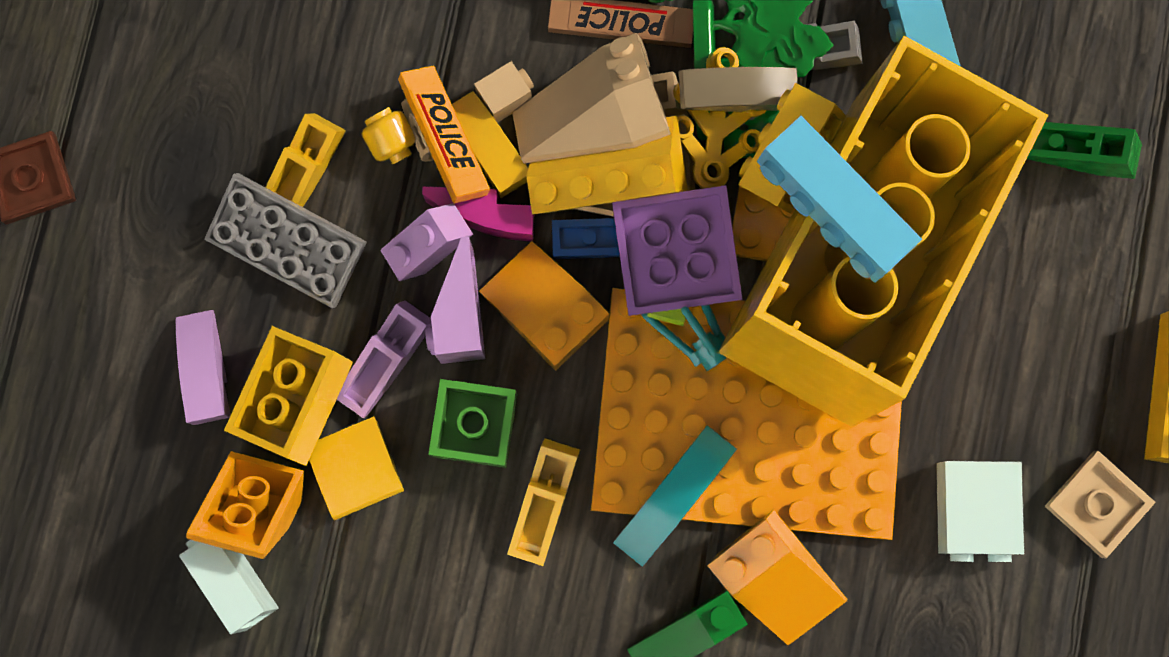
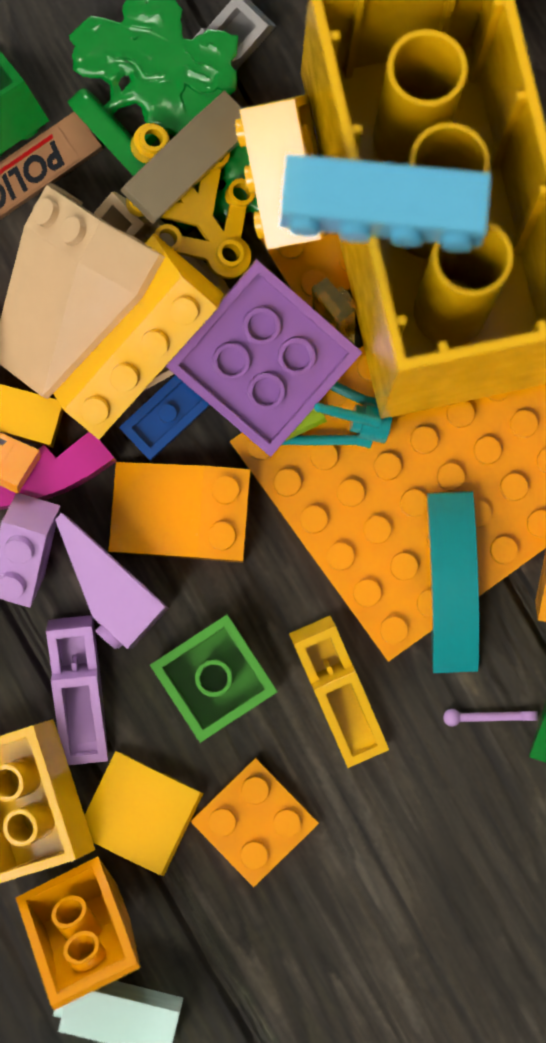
camera: 40 degrees left, 5 degrees up
none -> light orange plate [190,757,319,887]
none -> clear yellow plate [312,277,357,345]
none -> lavender hinge [443,709,538,727]

